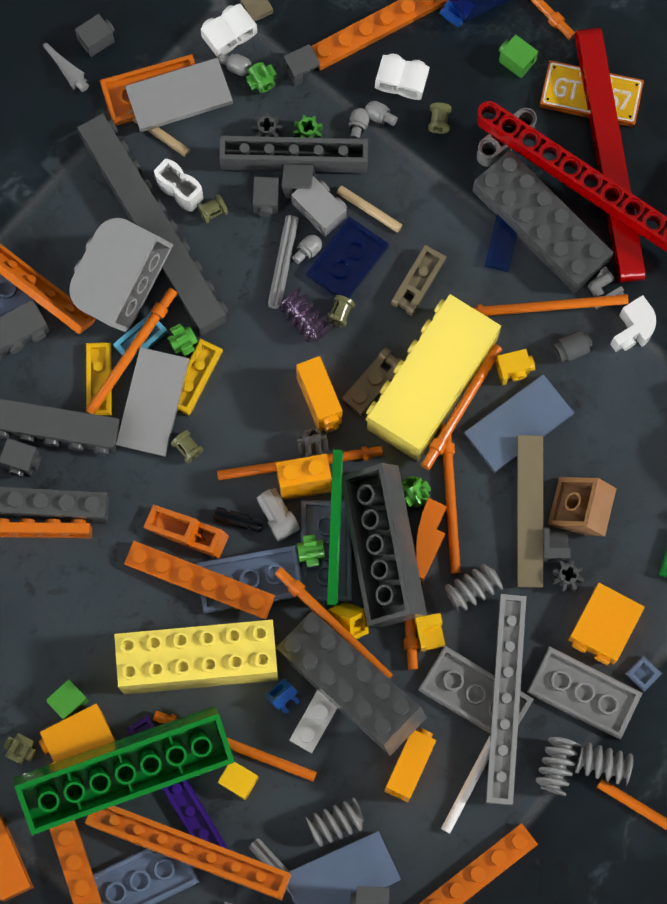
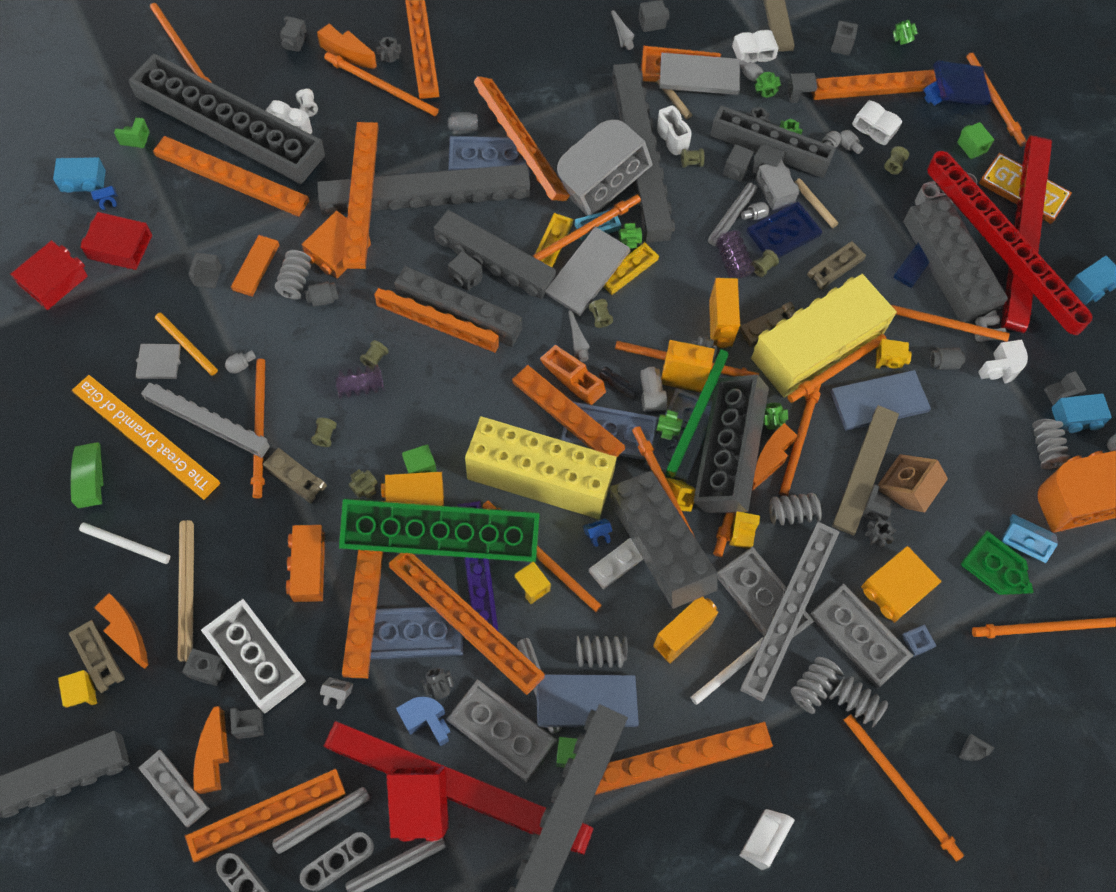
camera: 20 degrees right, 10 degrees down
none -> light grey piece [568,310,590,362]

